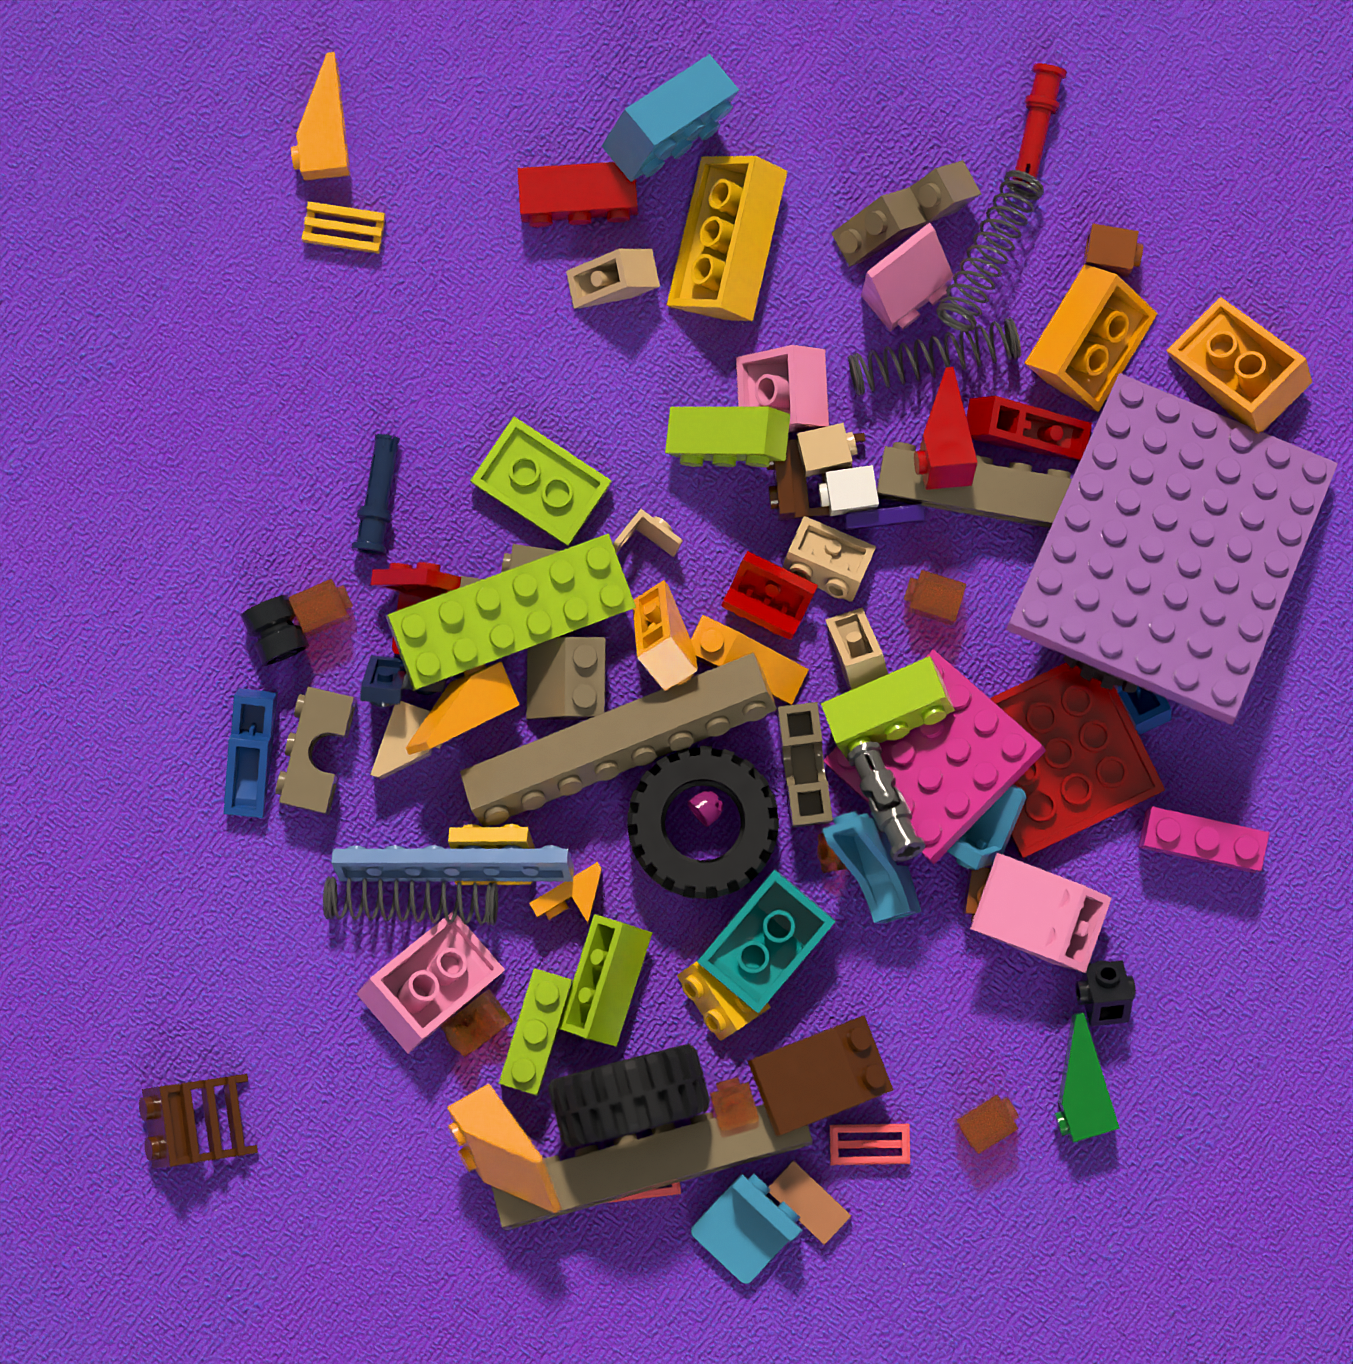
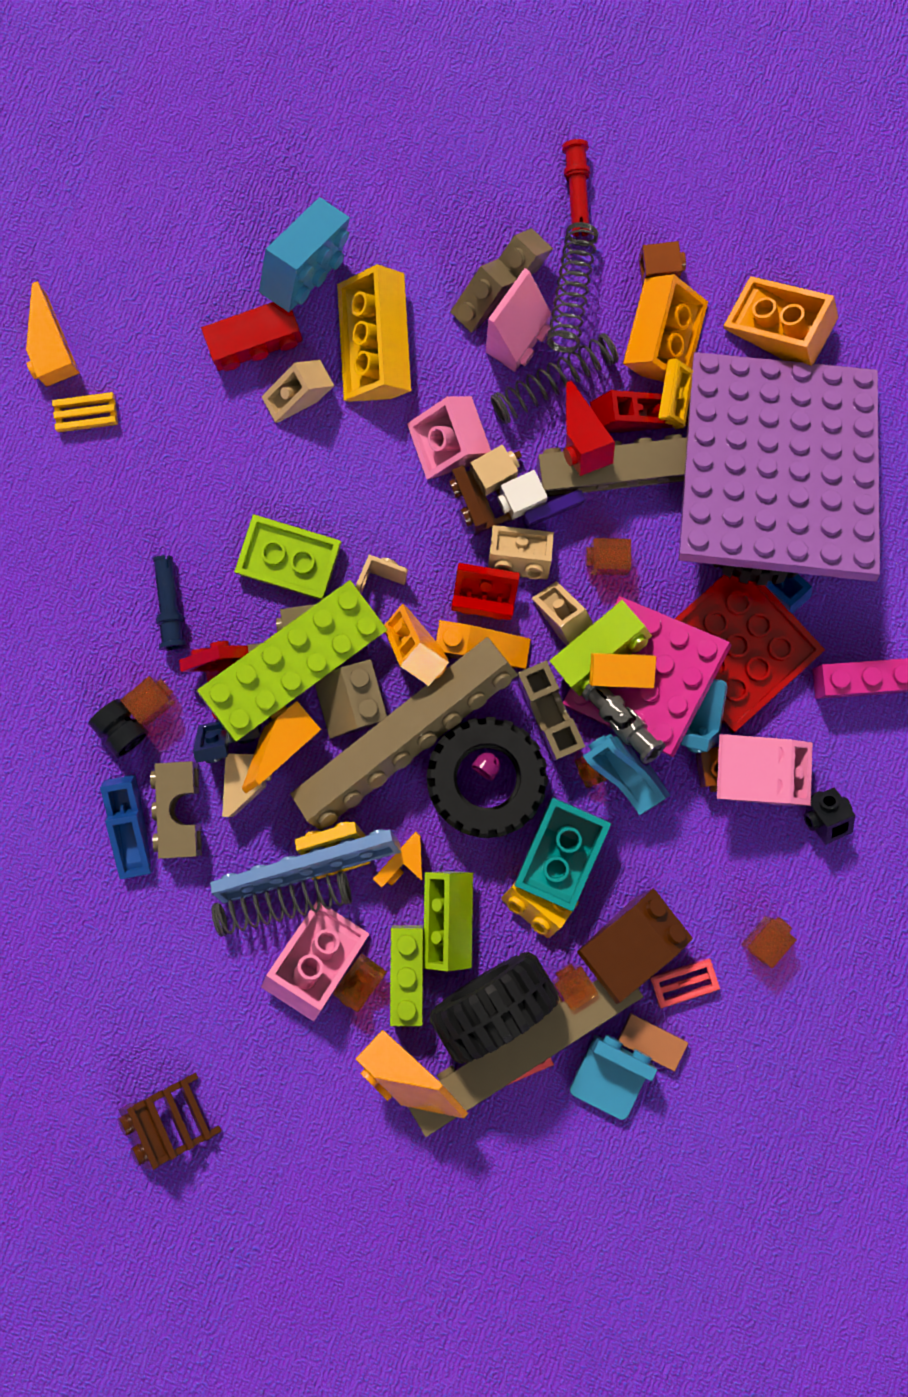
camera: 20 degrees left, 0 degrees up
lime brick [665,407,790,467] -> none
green slope [1054,1013,1120,1142] -> none
none -> light orange tile [589,653,656,688]
none -> yellow tile [658,359,693,429]

